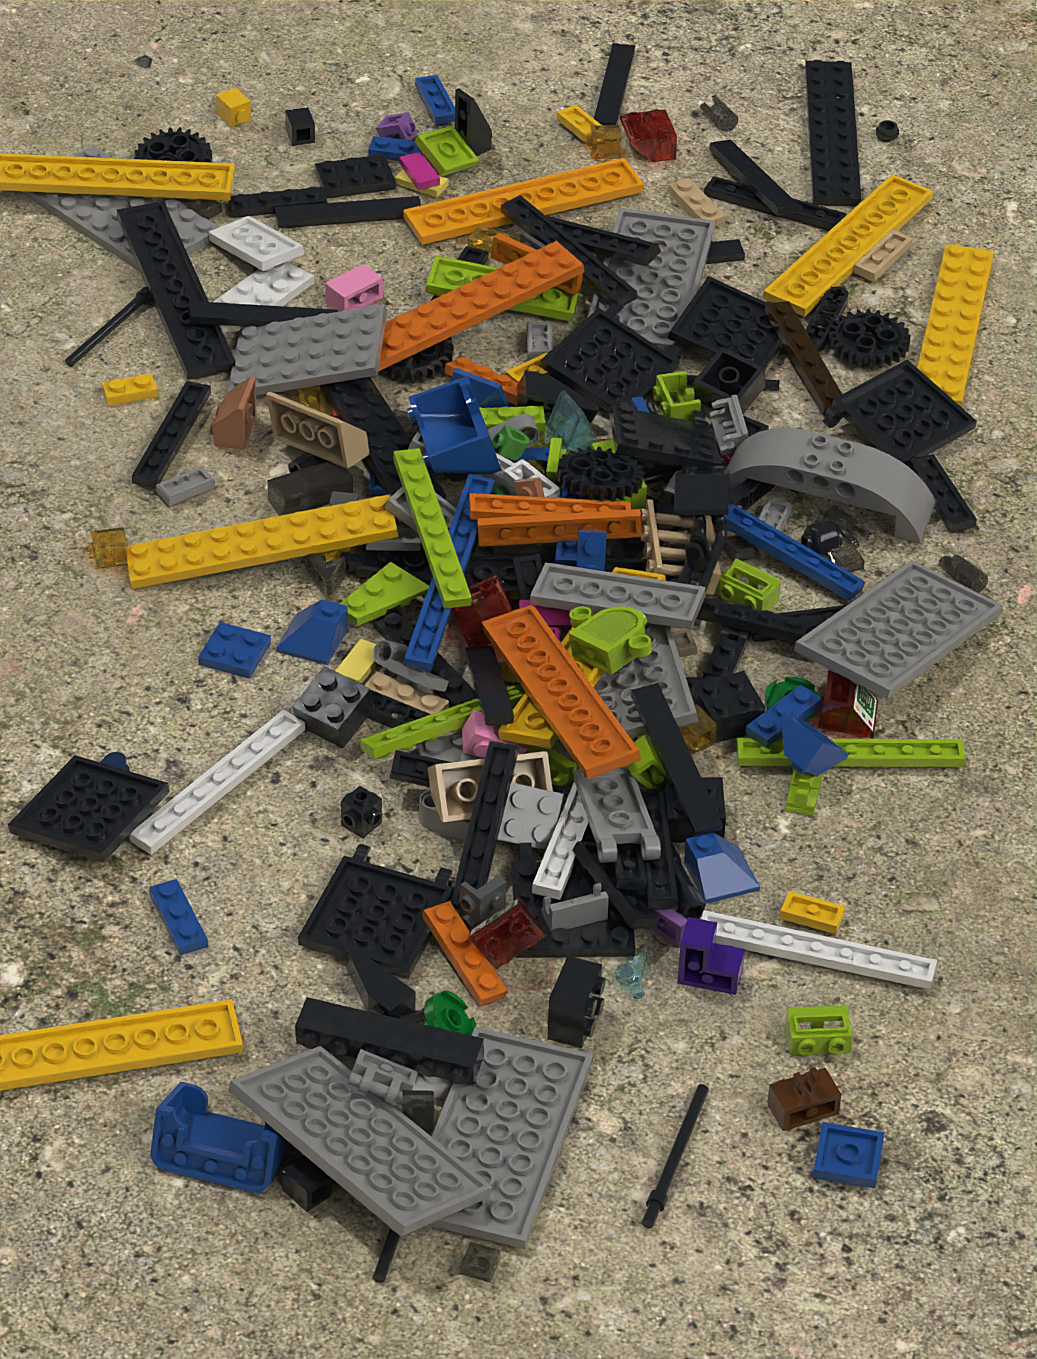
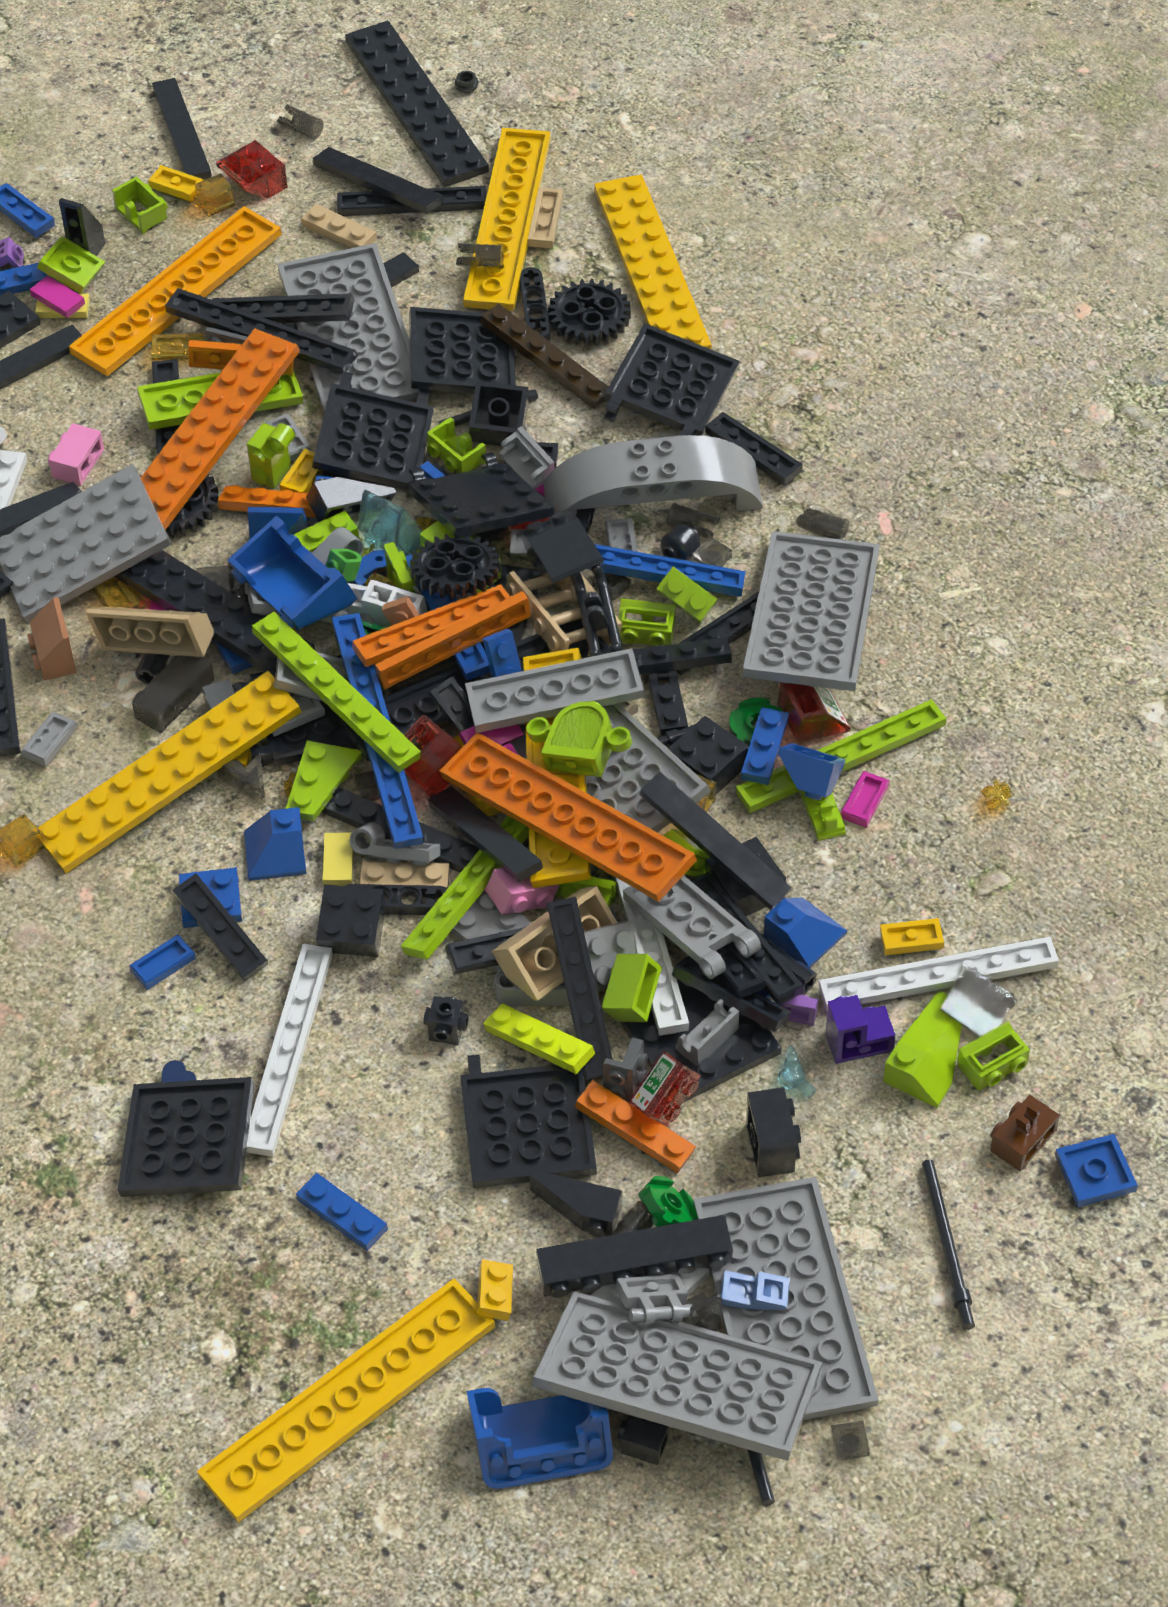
camera: 25 degrees left, 10 degrees up
none -> lime window [112,176,168,234]
none -> blue tile [129,934,196,990]
none -> black plate [172,873,268,982]
none -> lime hinge [247,423,295,489]
none -> clear smoke hinge [456,243,504,268]
none -> yellow plate [477,1259,513,1321]
none -> neon yellow plate [483,1003,595,1074]
none -> lime brick [602,954,662,1022]
none -> lime brick [656,566,717,625]
none -> medium blue slope [718,1270,790,1310]
none -> dark pink tile [841,771,890,828]
none -> lime wedge [883,990,966,1108]
none -> clear smoke hinge [940,964,1018,1037]
none -> clear yellow plate [981,779,1013,810]

